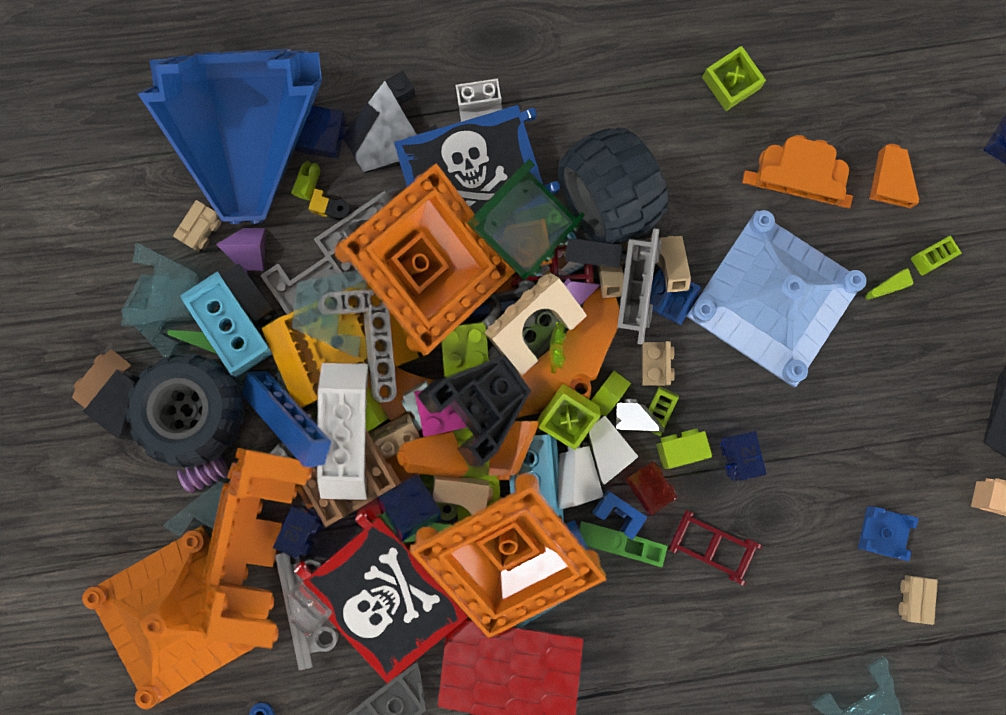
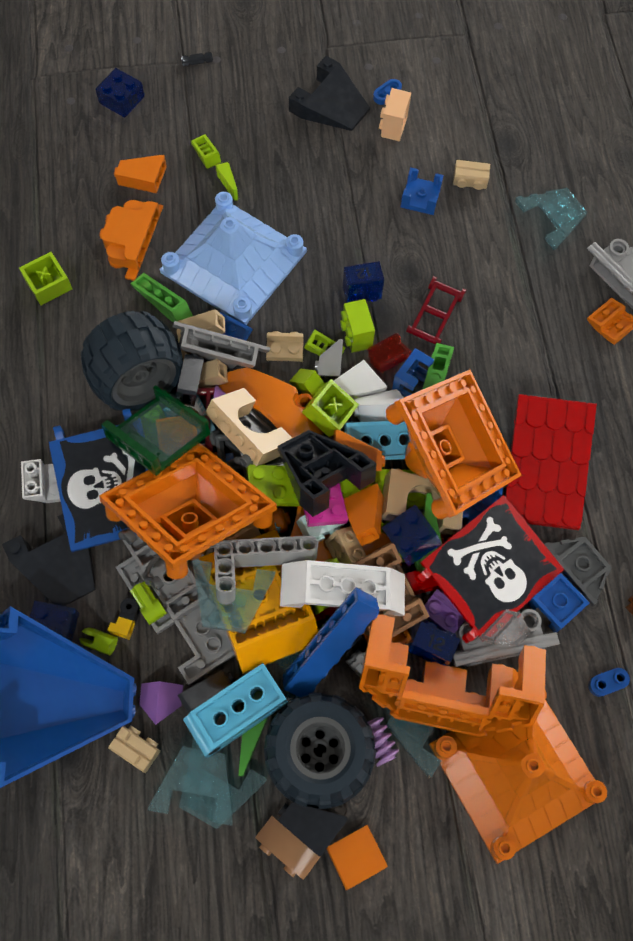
camera: 90 degrees left, 15 degrees down
clear neon green slope [549,322,567,374] -> none
none -> bright green slope [130,273,193,323]
none -> lime piece [130,581,167,625]
none -> orange head [264,508,291,534]
none -> orange slope [326,825,388,890]
none -> medium lavender bracket [424,589,465,637]
none -> blue panel [527,573,590,633]

